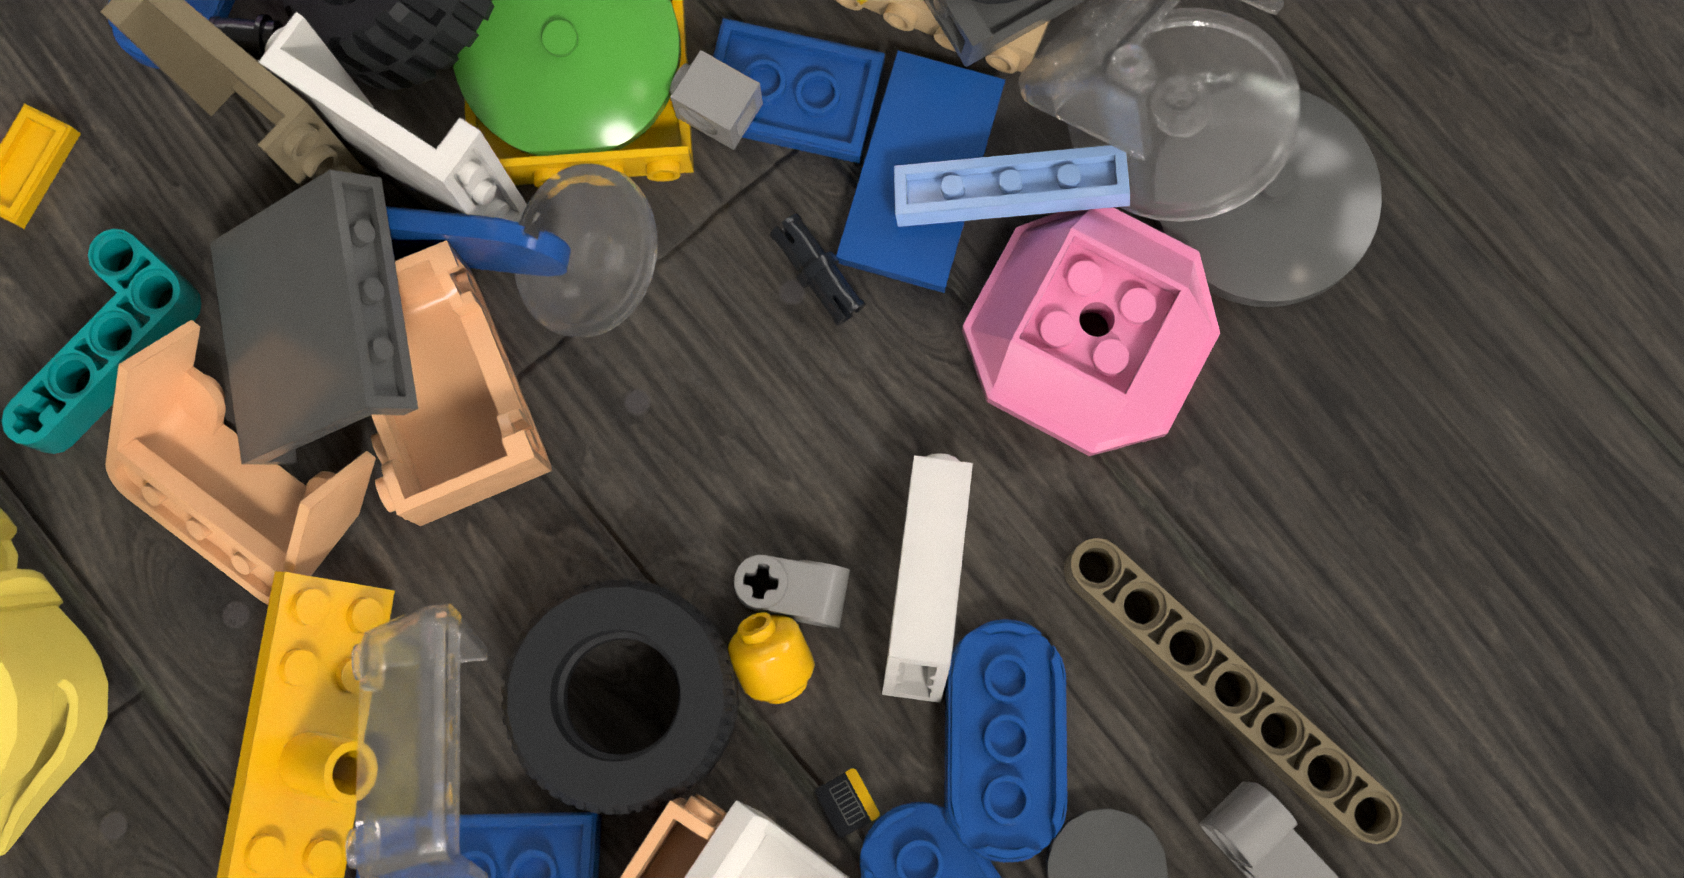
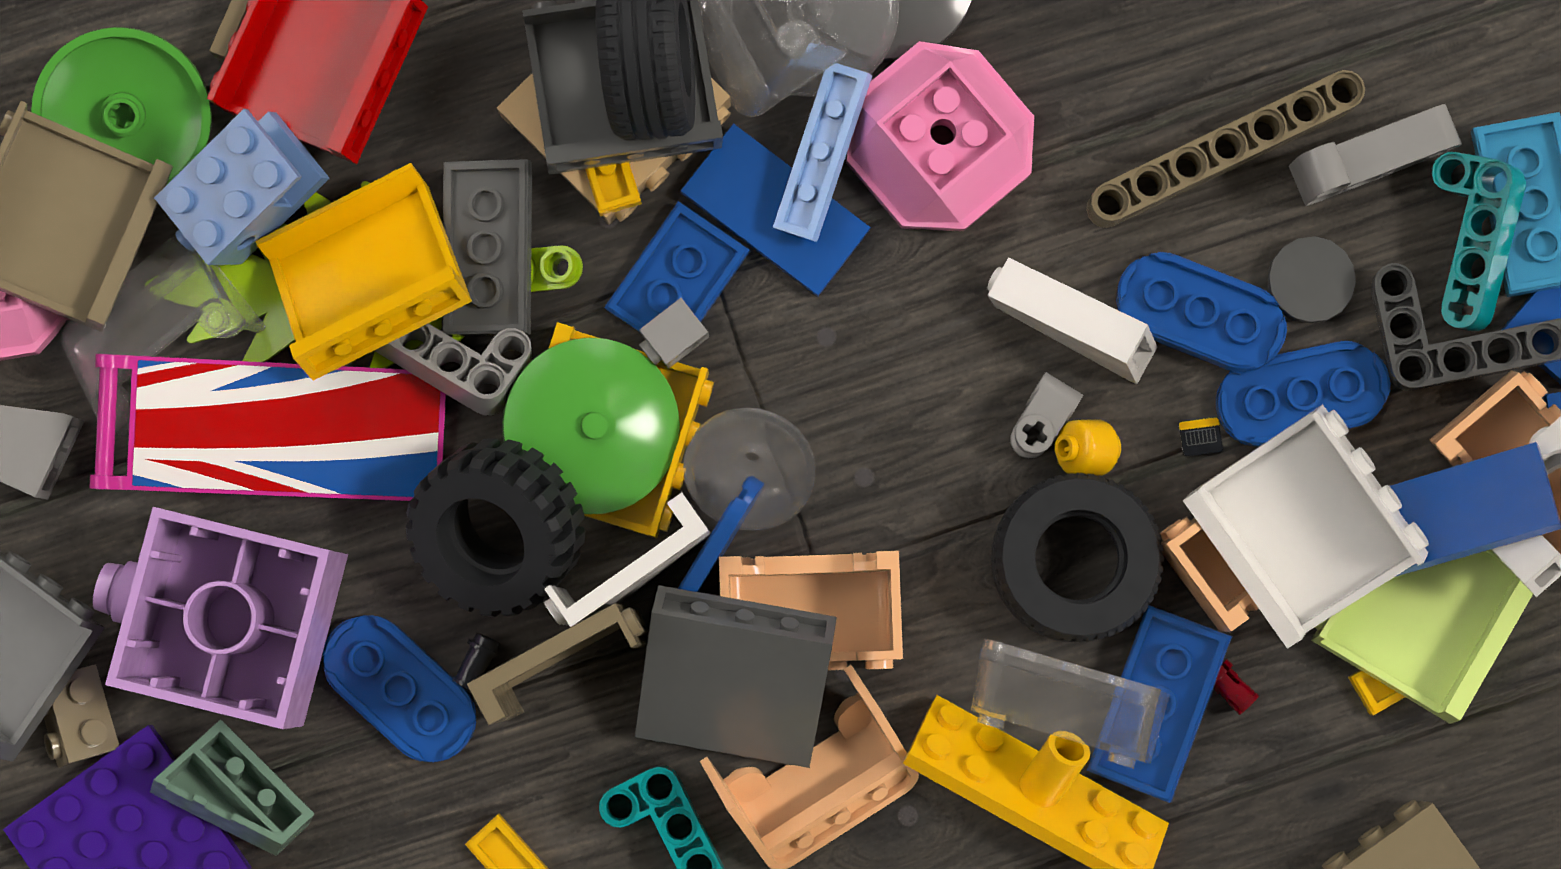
camera: 70 degrees left, 5 degrees up
black pin [769,213,866,326] -> none

